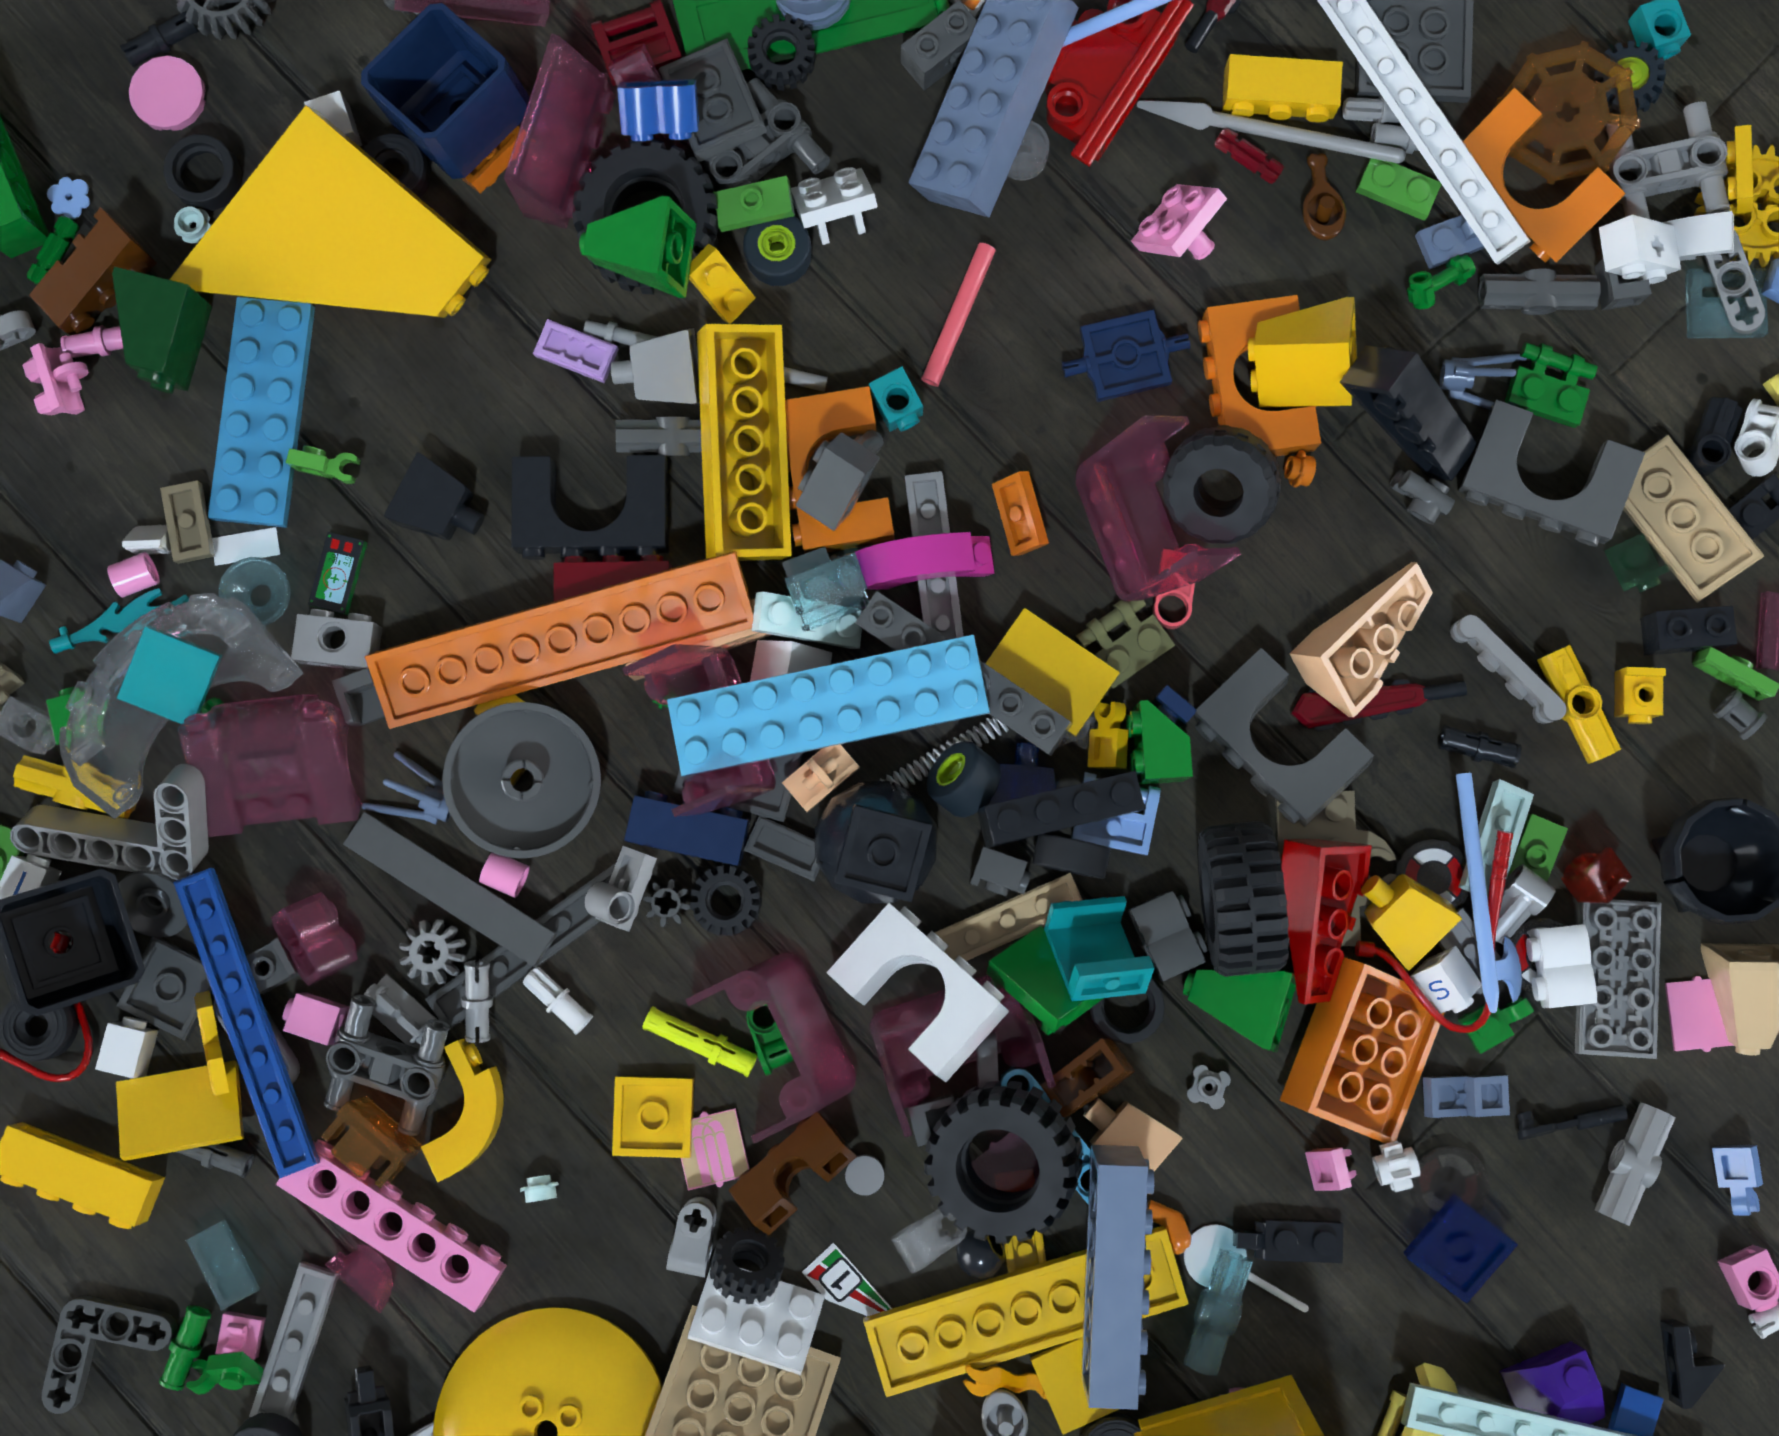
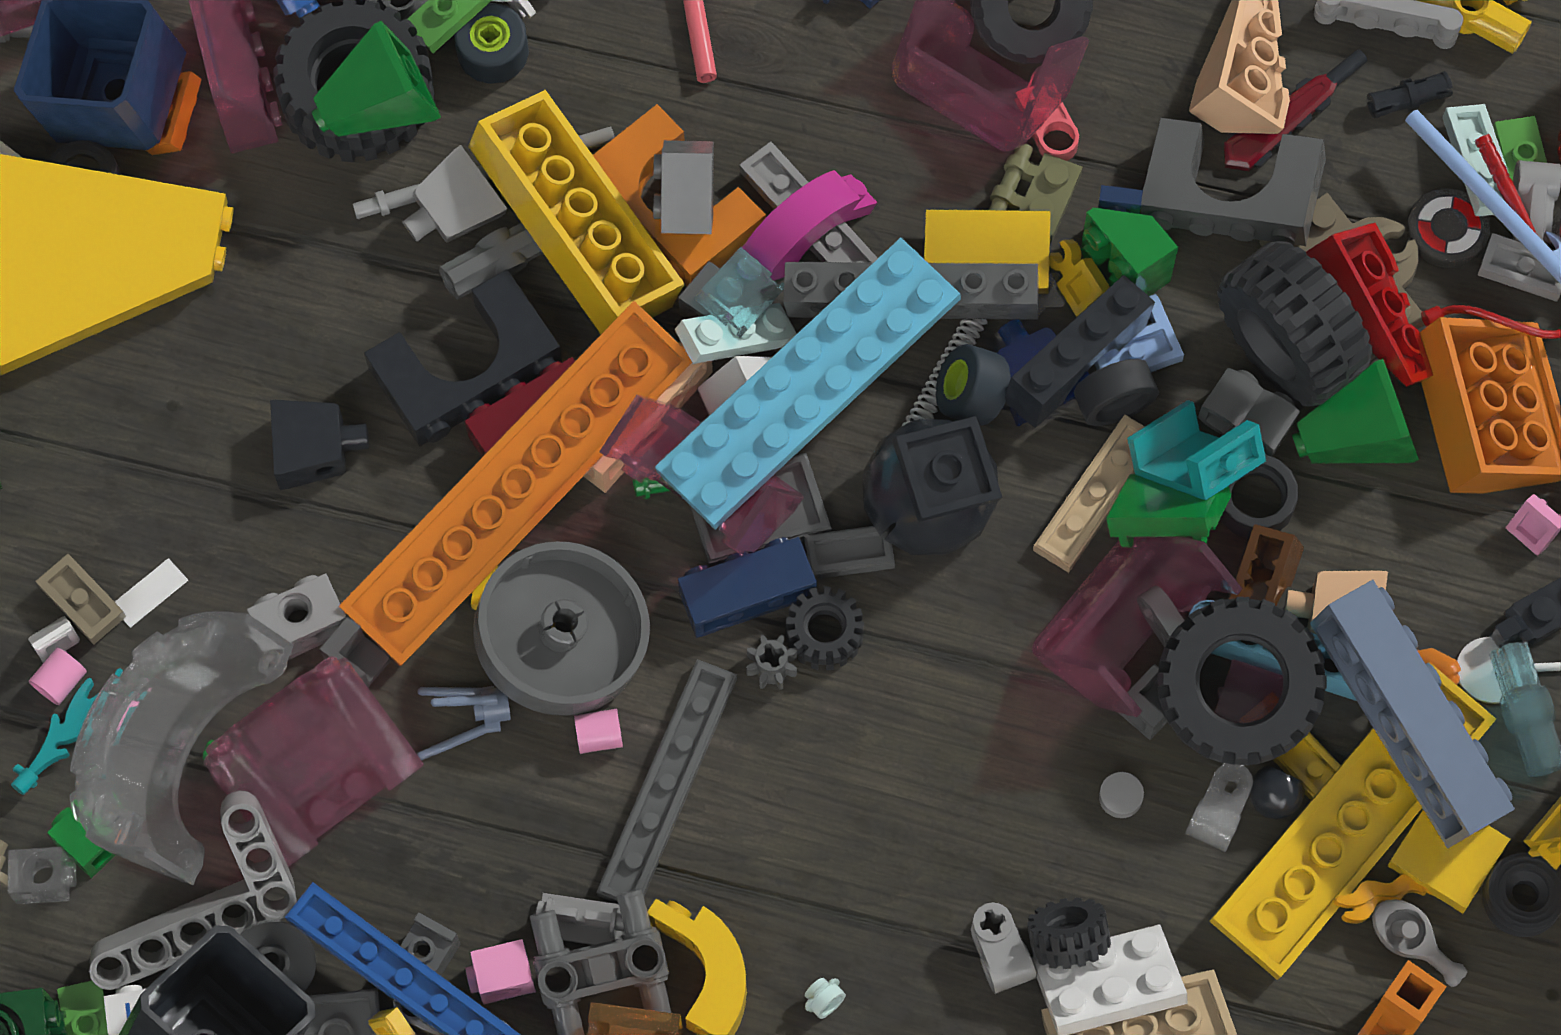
camera: 35 degrees left, 15 degrees down
yellow piece [13,755,138,819] -> none
teal tile [117,625,223,728] -> none
dark azure plate [208,297,315,528] -> none
clear light blue piece [219,557,291,627] -> none
clear pink brick [271,892,358,986] -> none
bright green plate [285,446,361,484] -> none
tile [308,532,367,616] -> none
dark grey tile [343,812,557,967] -> none
light grey gear [399,919,466,985] -> none
light grey pin [461,960,493,1043] -> none
white axle [523,967,593,1035] -> none
lavender plate [533,319,619,383] -> none
light grey plate [585,846,657,932] -> none
yellow tile [612,1076,694,1158] -> none
neon yellow pin [642,1006,758,1077] -> none
piece [681,1108,750,1191] -> none
clear pink windscreen [685,953,856,1144] -> none
yellow plate [689,244,756,324] -> none
reddish brown arch [728,1111,857,1236] -> none
green piece [746,997,803,1076] -> none
light nougat hips [782,744,860,813] -> none
sticker [802,1243,892,1316] -> none
white arch [826,903,1009,1082] -> none
teal brick [868,367,923,432] -> none
dark grey brick [970,846,1031,897] -> none
orange plate [992,471,1049,556] -> none
light grey plate [1187,1065,1231,1109] -> none
yellow torso [1361,874,1462,971] -> none
white brick [1410,946,1482,1014] -> none

